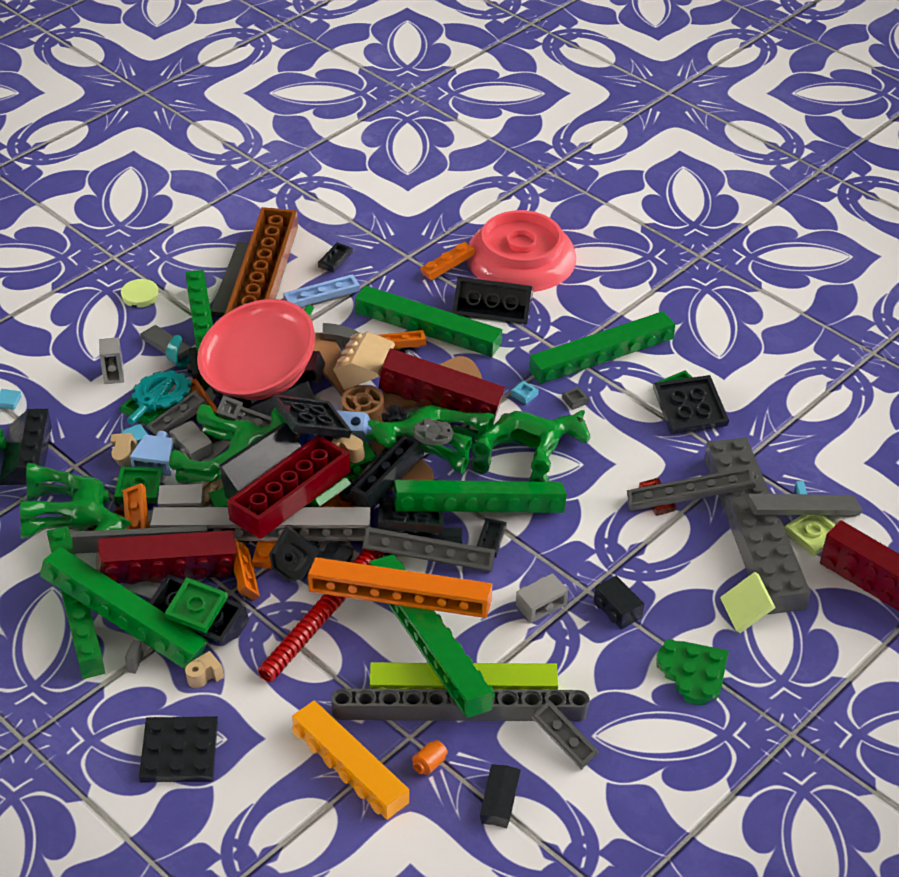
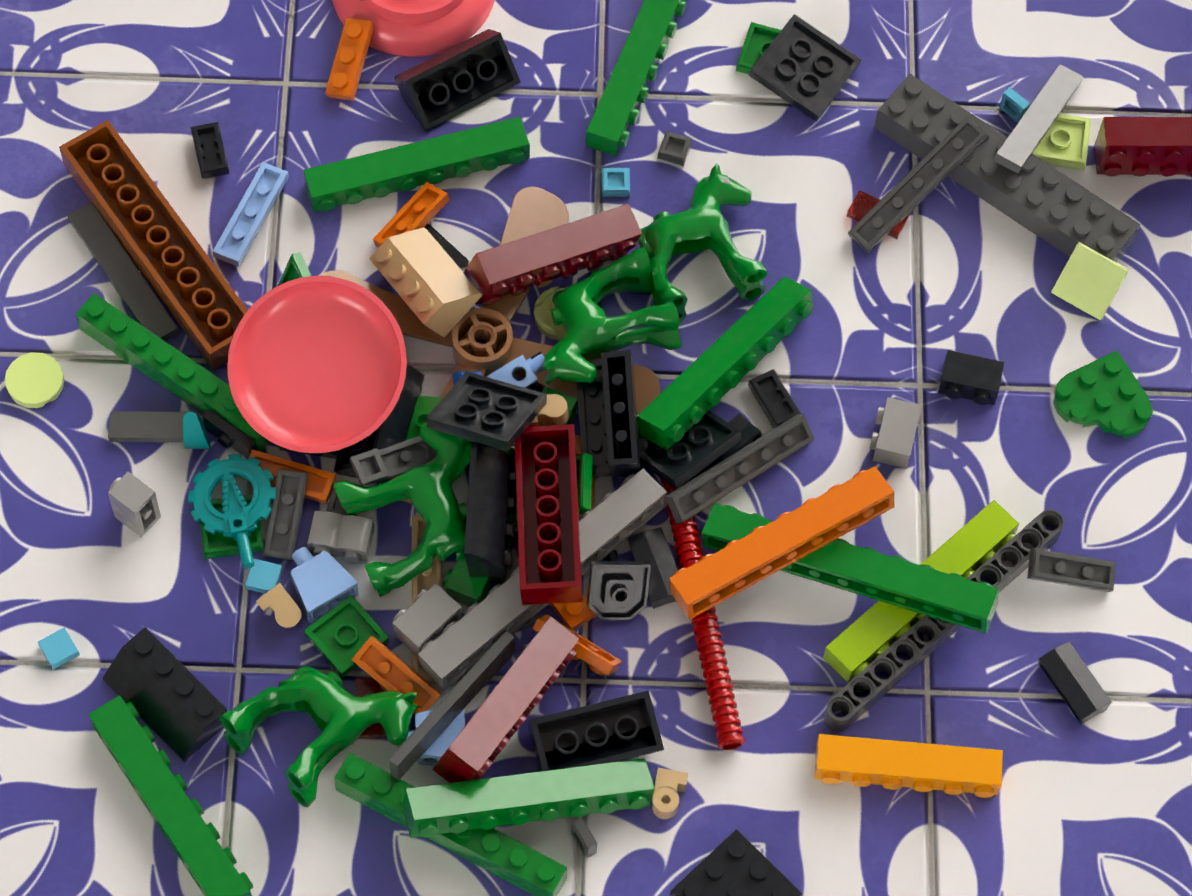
camera: 45 degrees left, 20 degrees up
green plate [164,577,228,633] -> none
dark grey slope [322,323,358,347] -> none
black gear [381,405,408,422] -> none
orange brick [412,740,448,775] -> none
dark grey wheel [413,418,453,445] -> none

